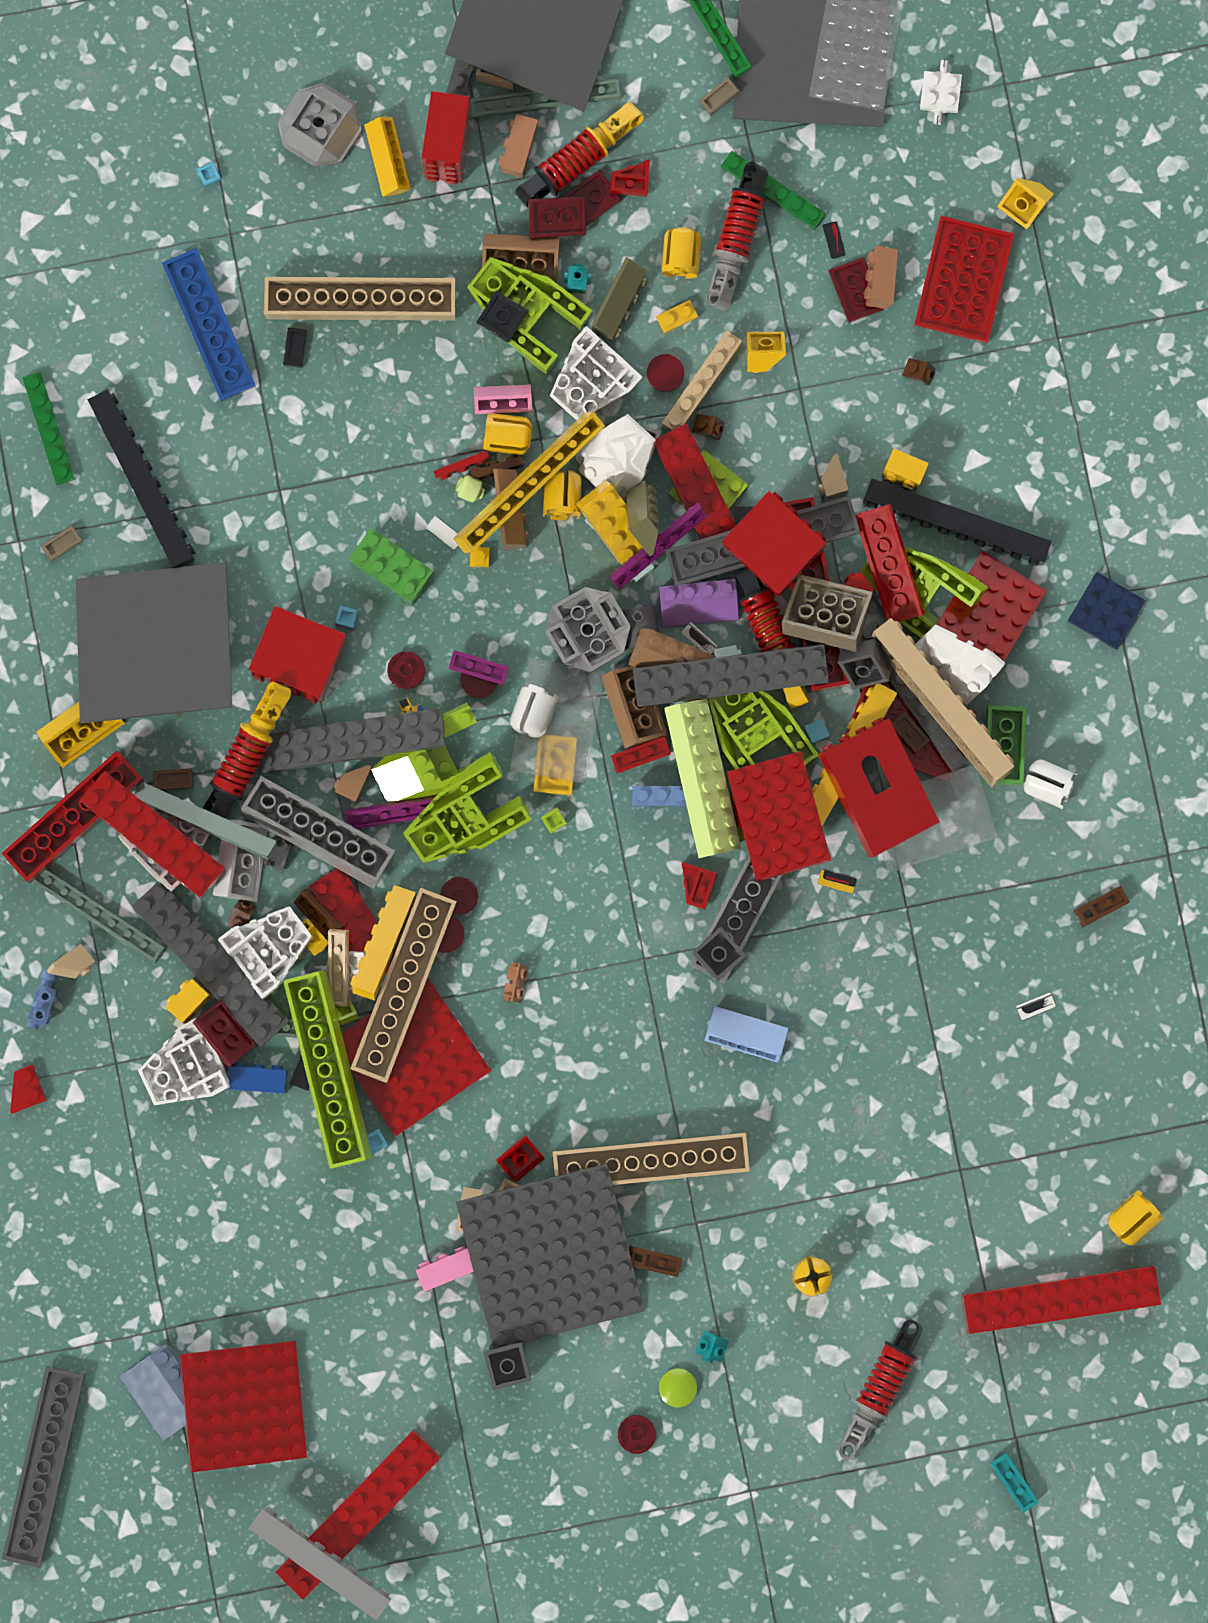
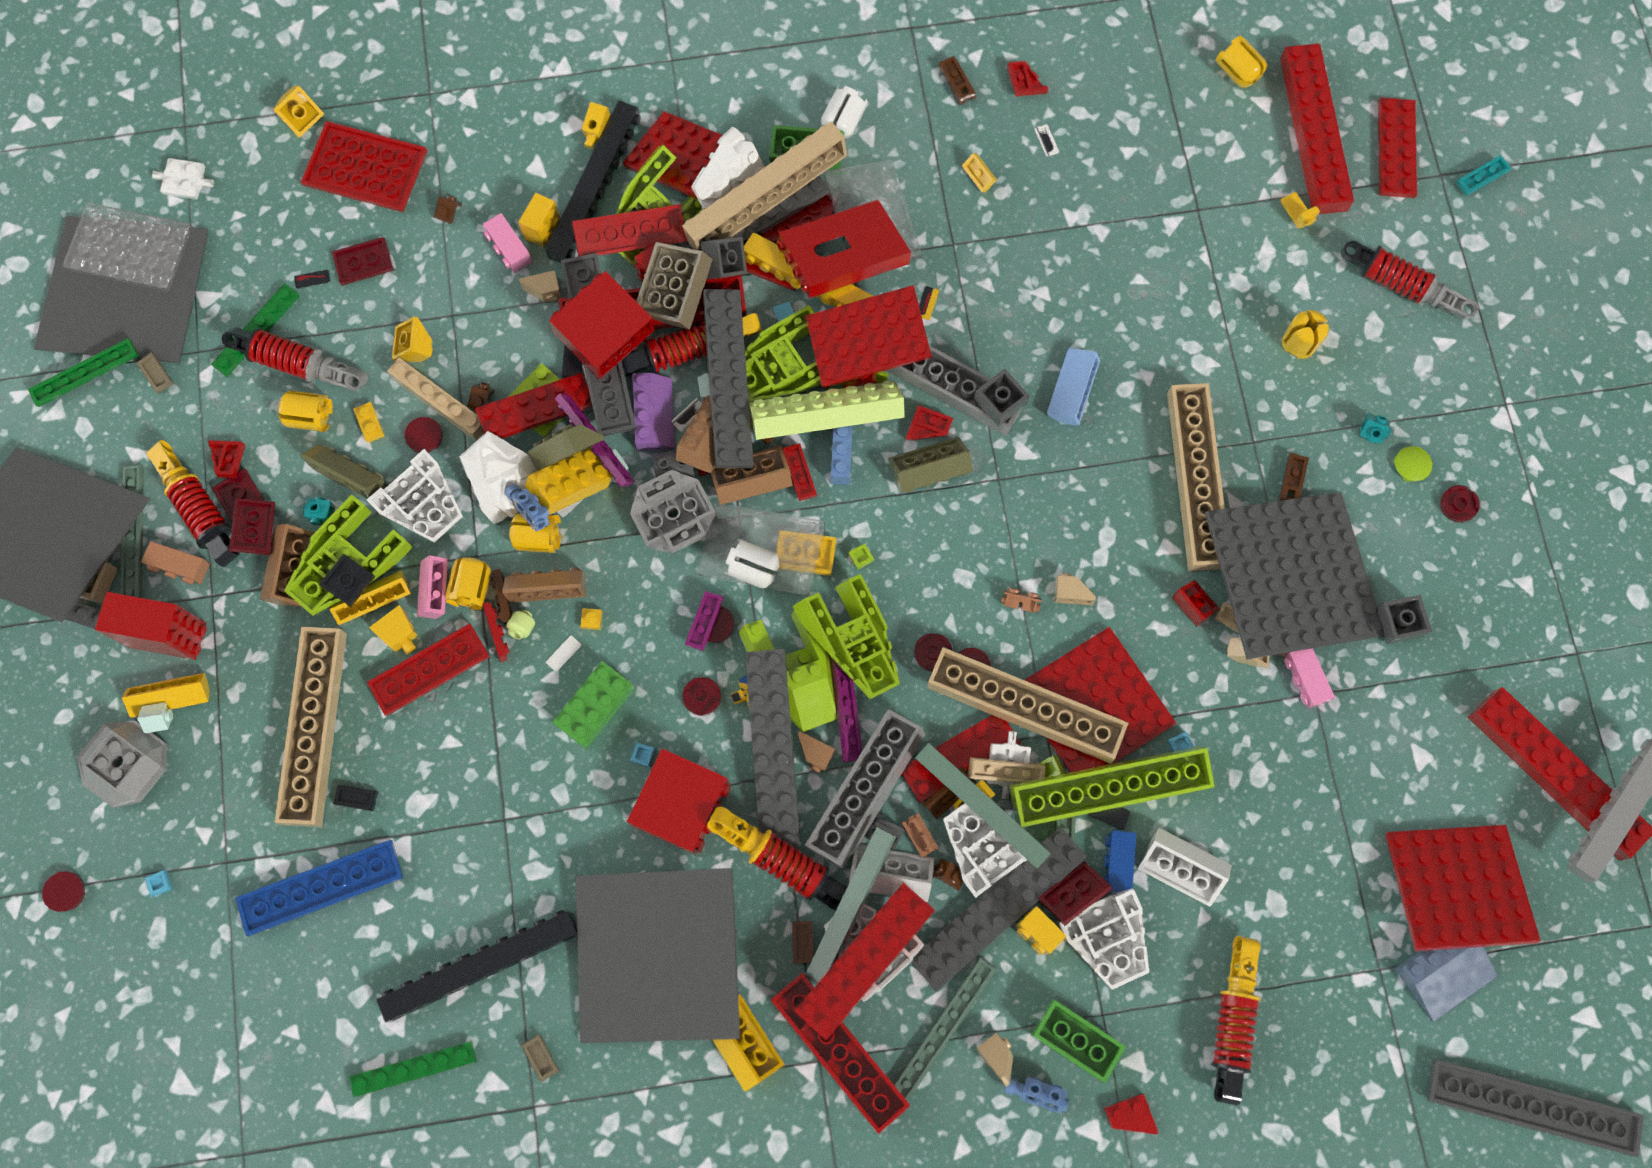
camera: 85 degrees left, 10 degrees down
yellow brick [350,885,416,1001] -> none
yellow brick [453,411,605,553] -> none
nougat brick [864,246,898,309] -> none
reddish brown plate [892,712,930,754] -> none
dark blue plate [1067,572,1146,650] -> none
none -> dark red tile [42,871,85,912]
none -> light aqua brick [138,702,173,734]
none -> yellow brick [330,570,411,626]
none -> red plate [367,623,490,716]
none -> yellow torso [369,605,417,654]
none -> bright pink brick [483,213,533,273]
none -> medium blue brick [505,484,549,532]
none -> yellow torso [582,102,611,149]
none -> olive slope [888,437,973,493]
none -> nougat hinge [902,813,939,858]
none -> sand green tile [916,743,1051,868]
none -> yellow plate [962,153,997,192]
none -> red wing [1007,61,1049,97]
none -> bright green brick [1030,1000,1126,1083]
none -> tan slope [1054,573,1096,605]
none -> white slope [1137,828,1232,907]
none -> piece [1211,935,1261,1106]
none -> yellow bracket [1280,192,1320,229]
none -> red plate [1378,97,1417,198]

